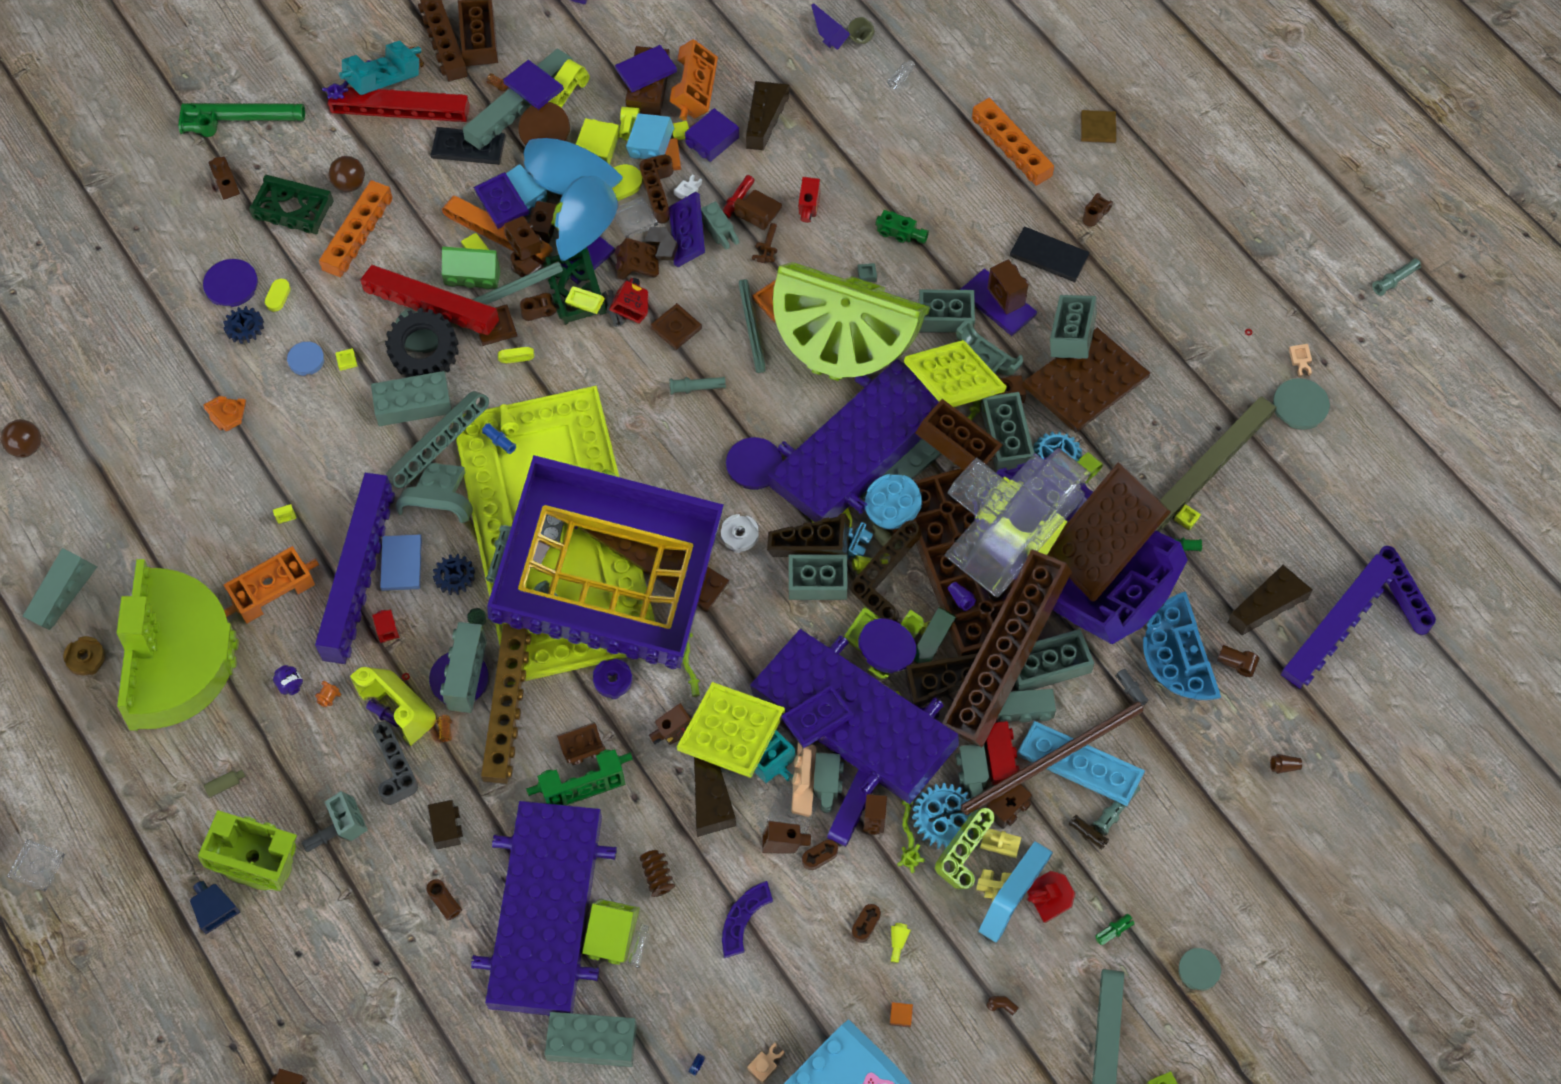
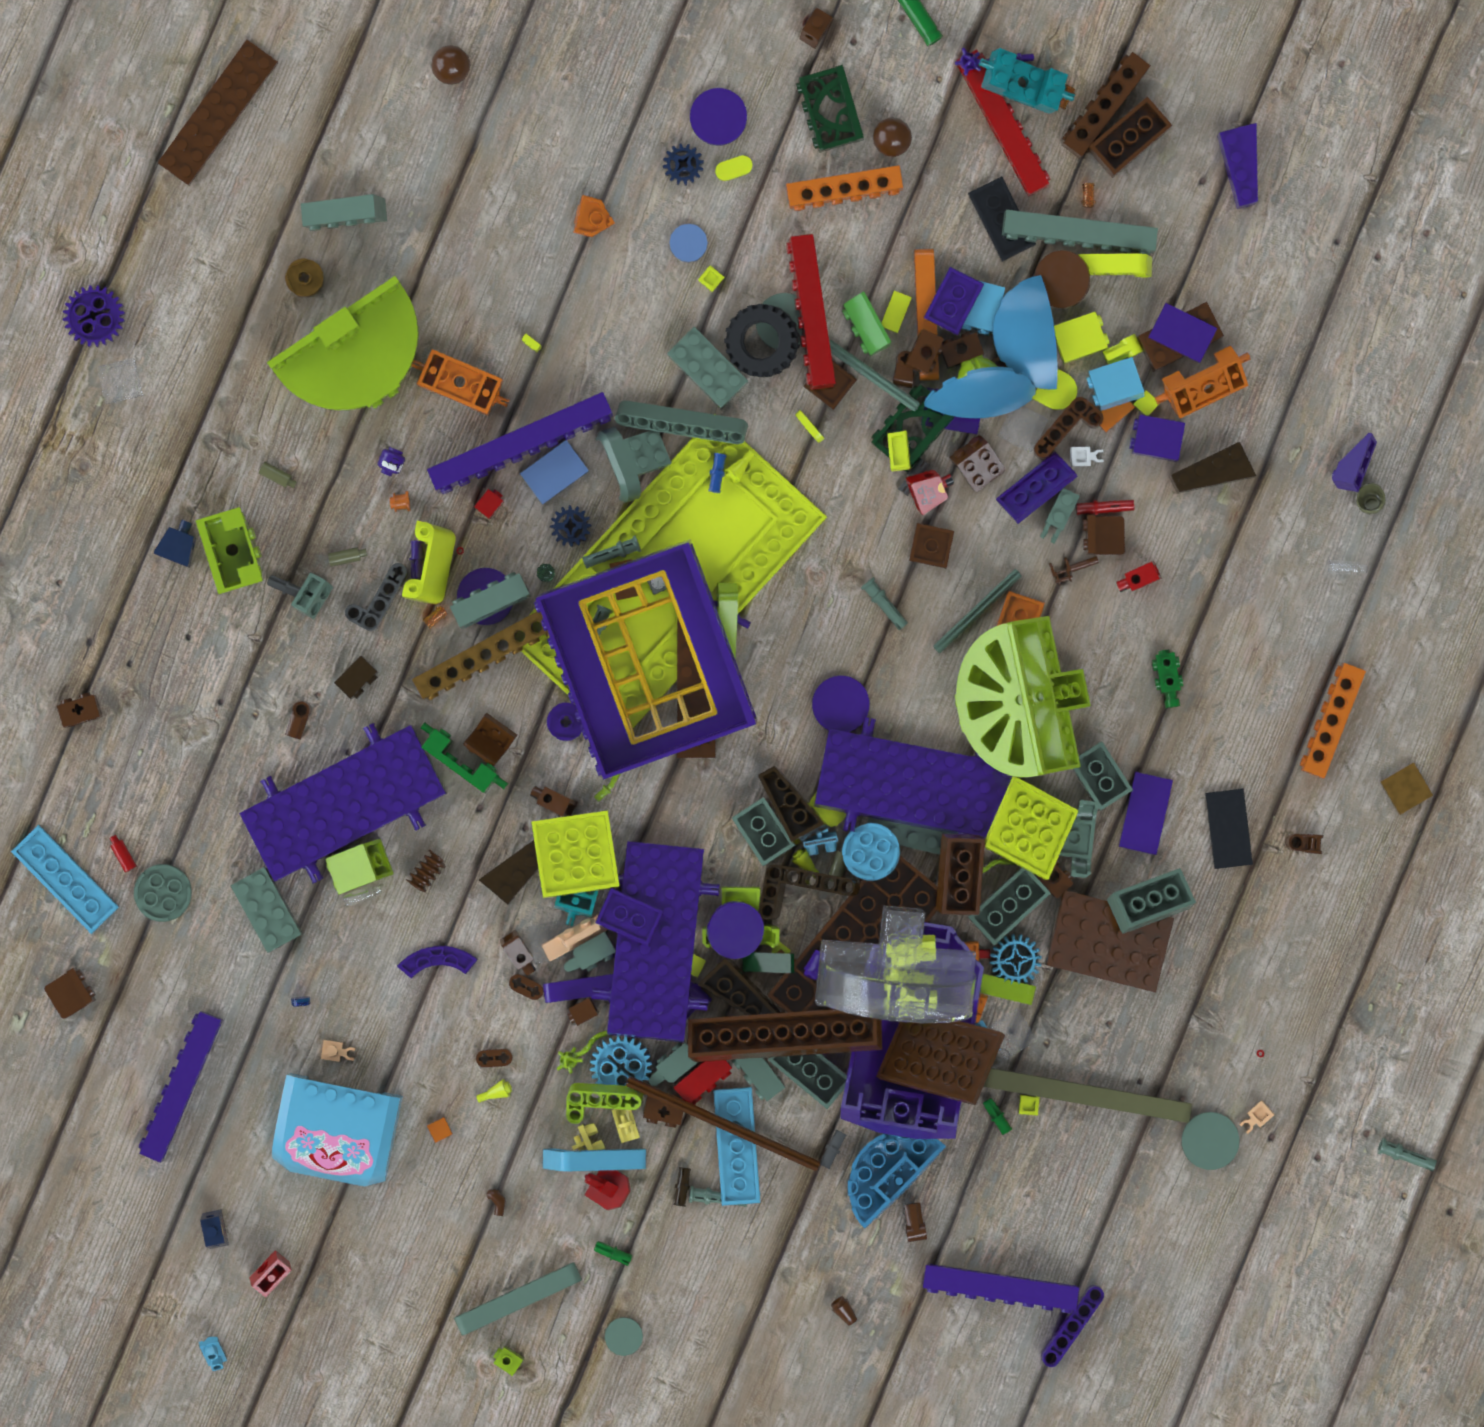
camera: 55 degrees right, 25 degrees up
dark purple tile [503,59,564,110] -> none
reddish brown piece [520,293,557,321] -> none
dark brown tile [645,227,679,261] -> none
white plate [721,514,759,553] -> none
sand green tile [857,263,877,282] -> none
reddish brown brick [987,259,1029,315] -> none
dark brown wedge [1227,565,1313,635] -> none
none -> olive cylinder [328,547,367,567]

